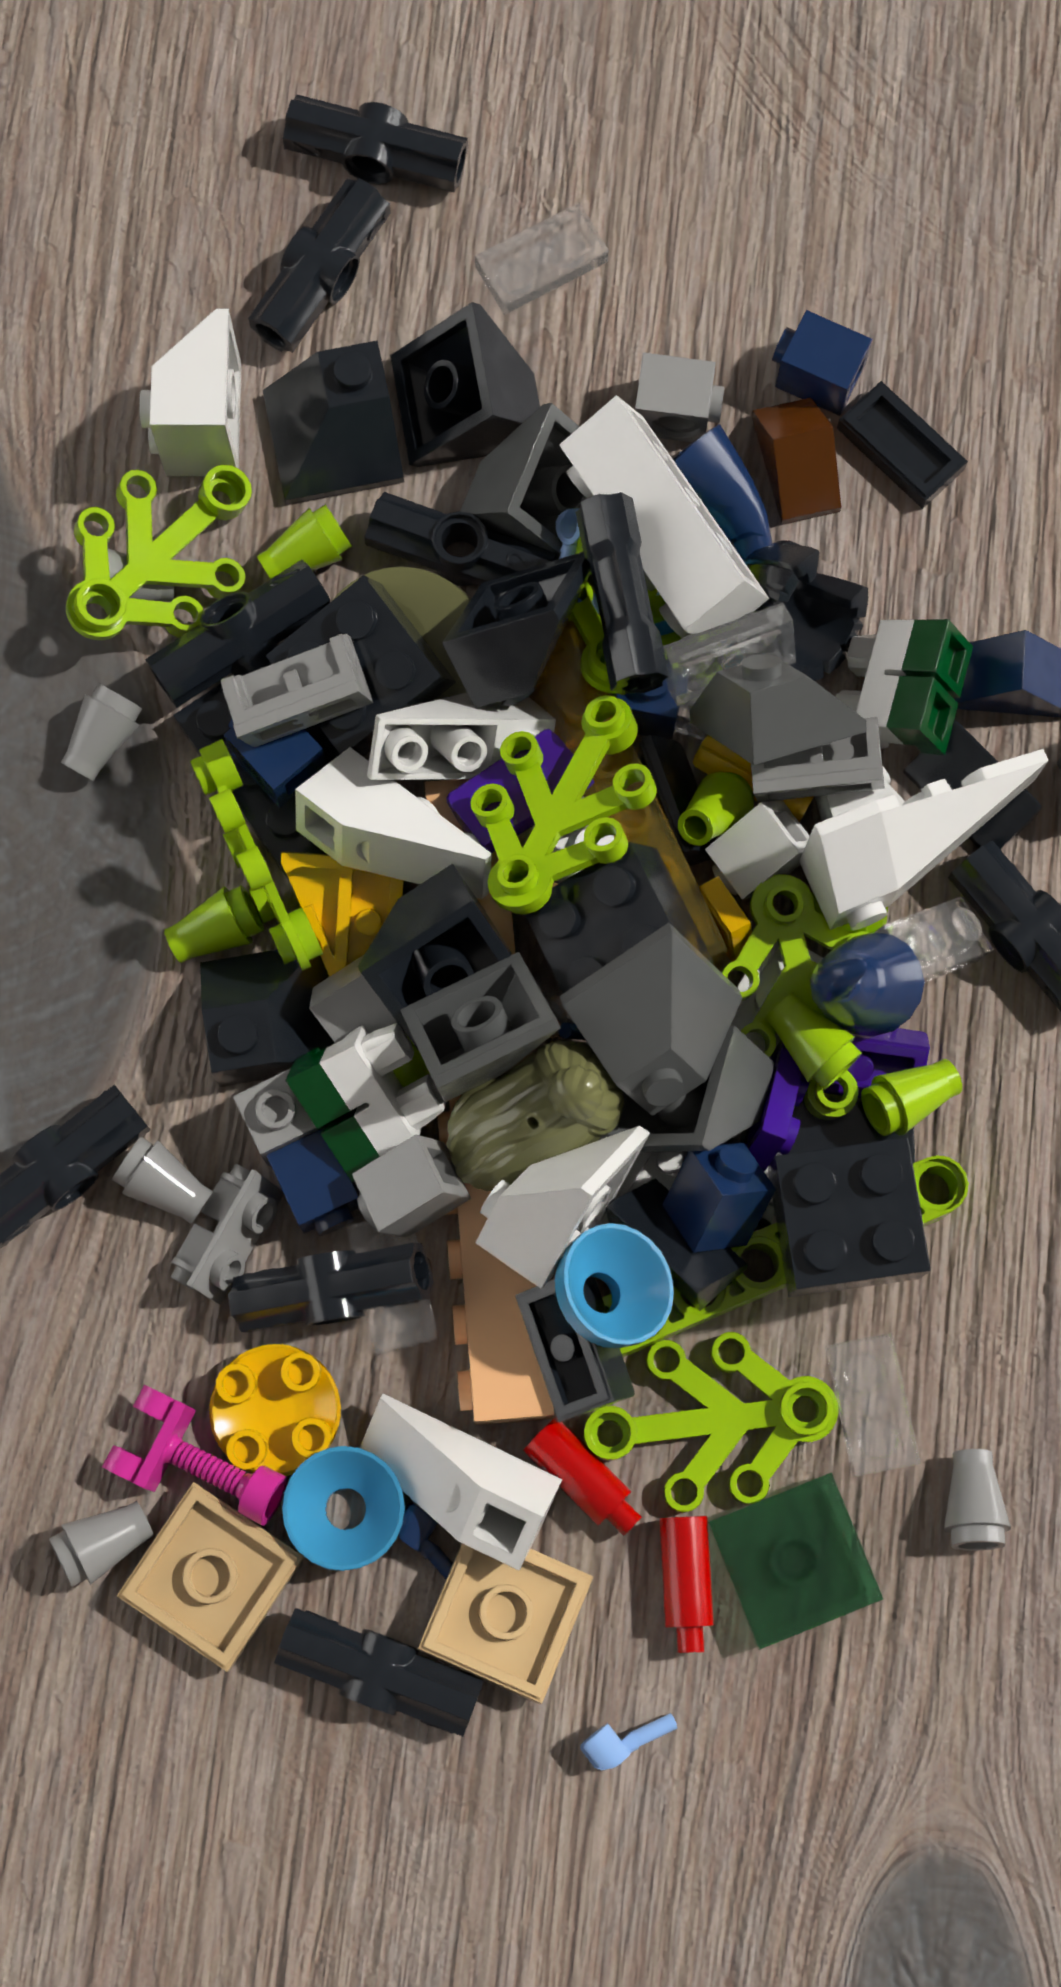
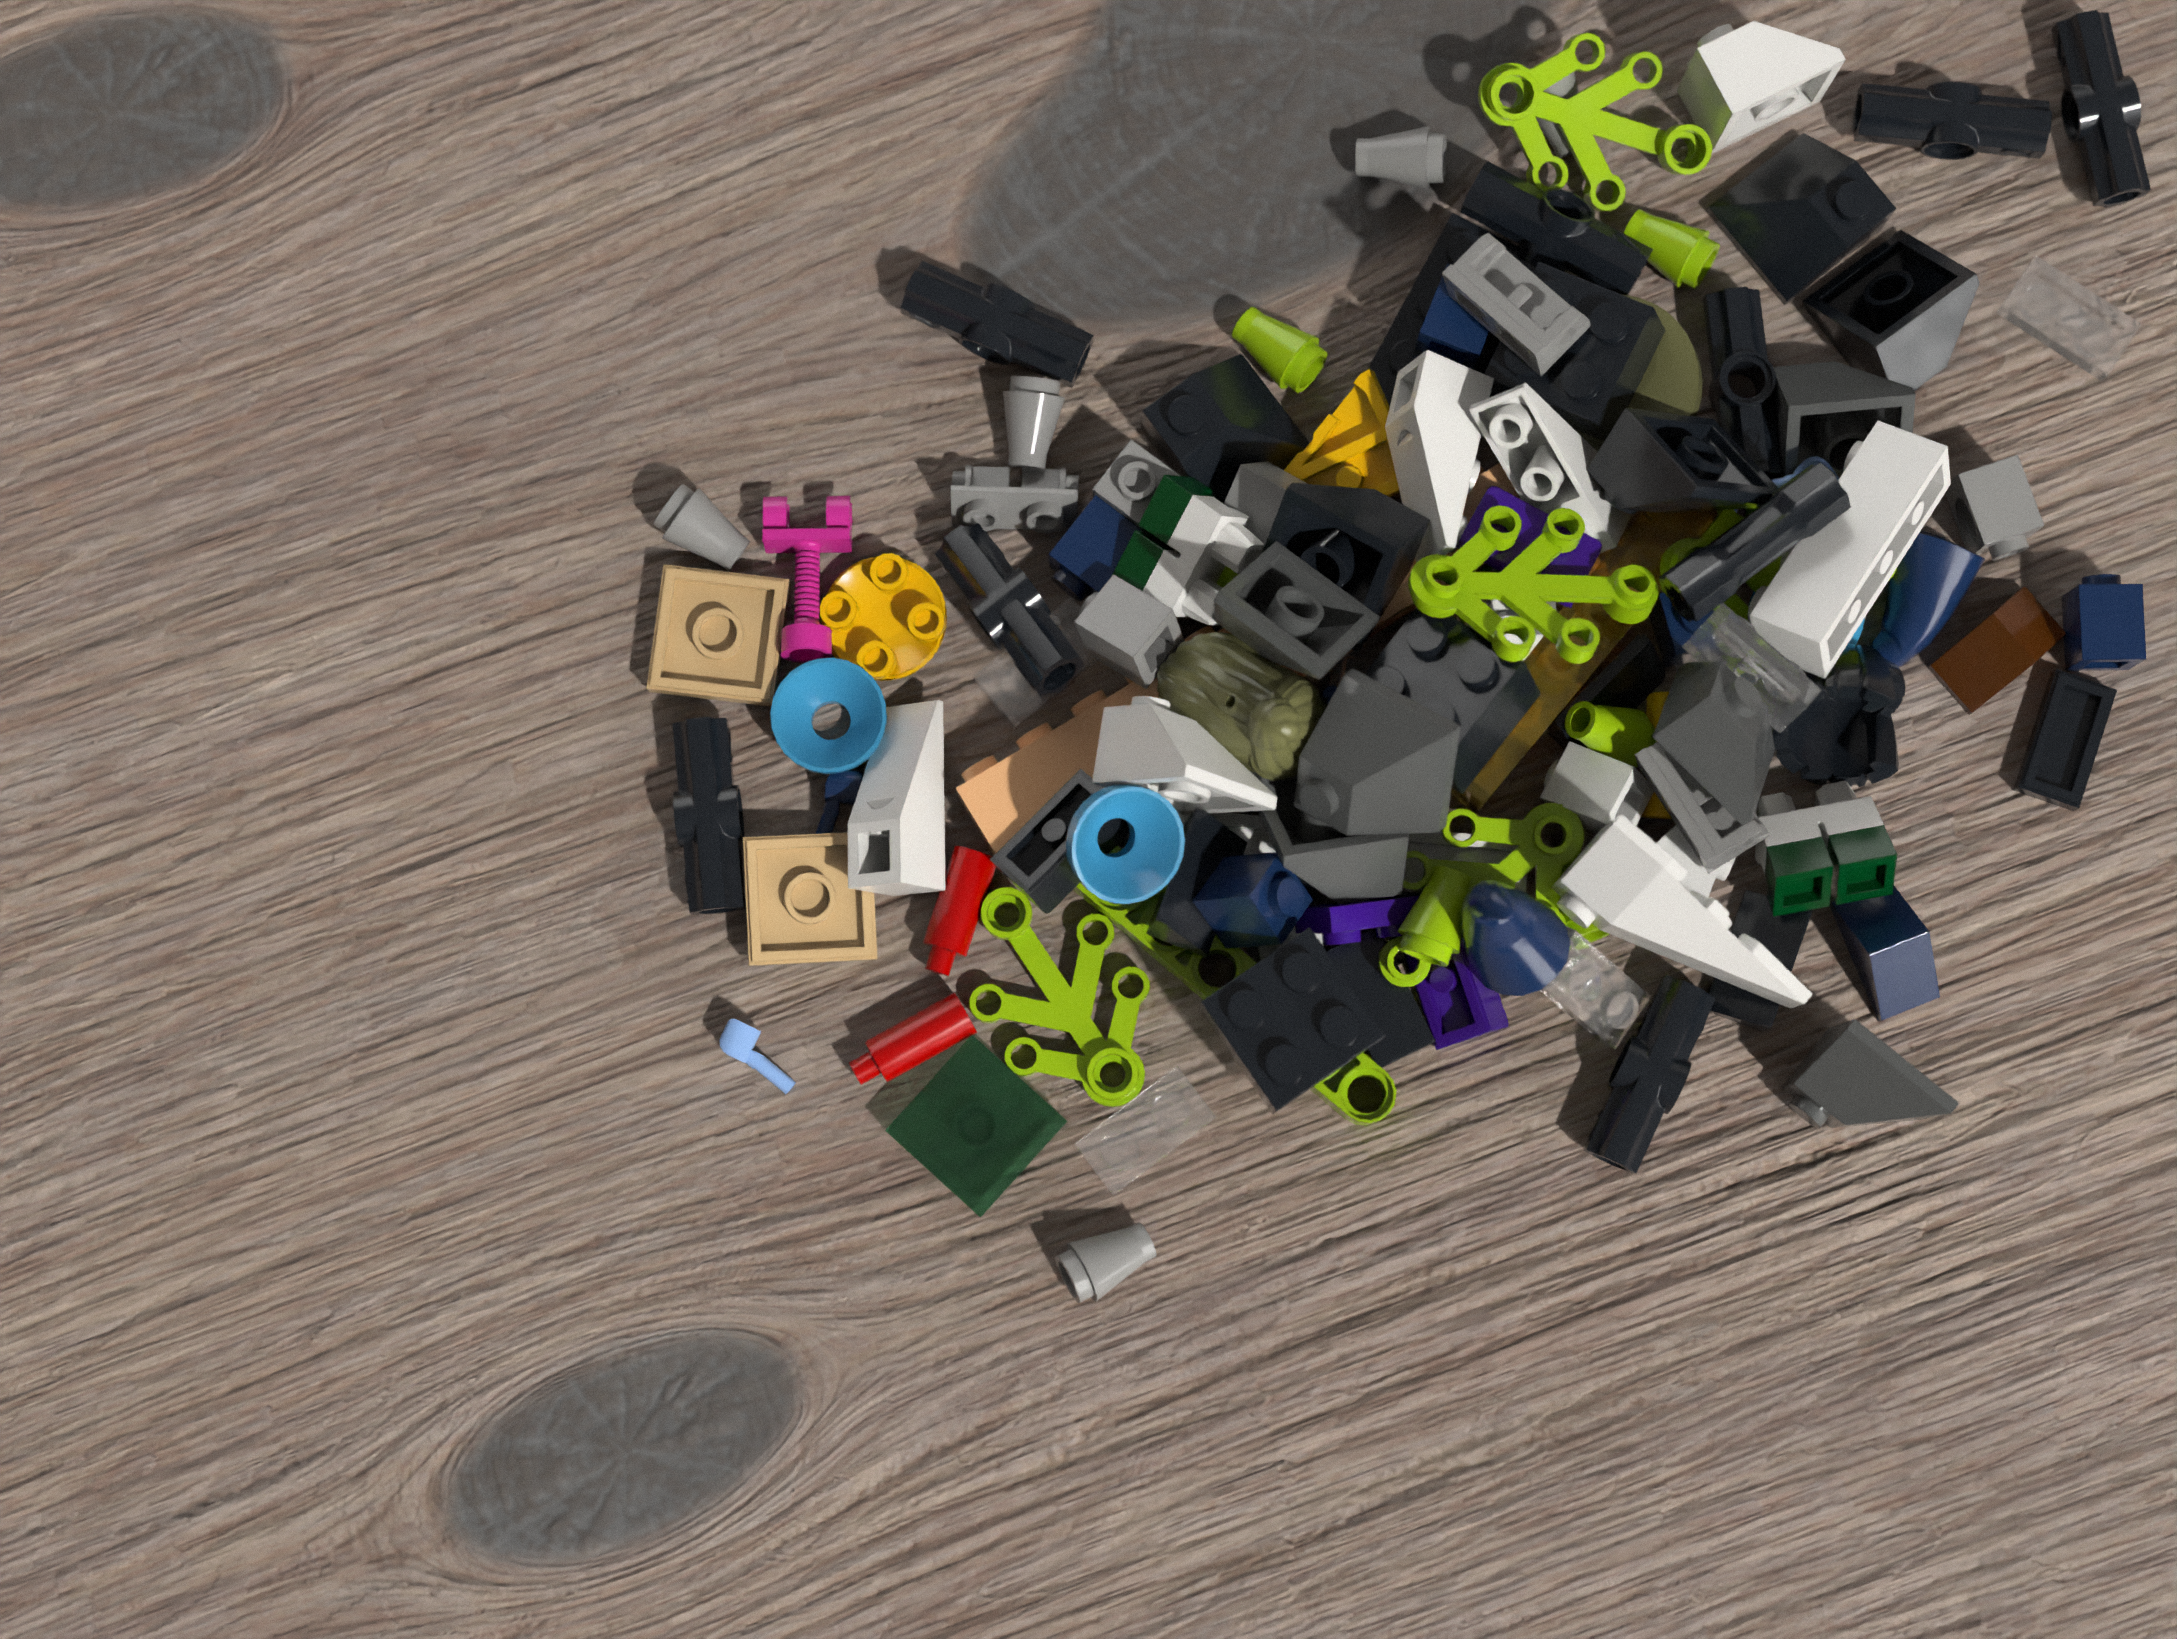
camera: 65 degrees right, 5 degrees up
lime plant [190,739,323,971] -> none
yellow tile [698,876,752,962] -> none
lime cone [861,1059,962,1136] -> none

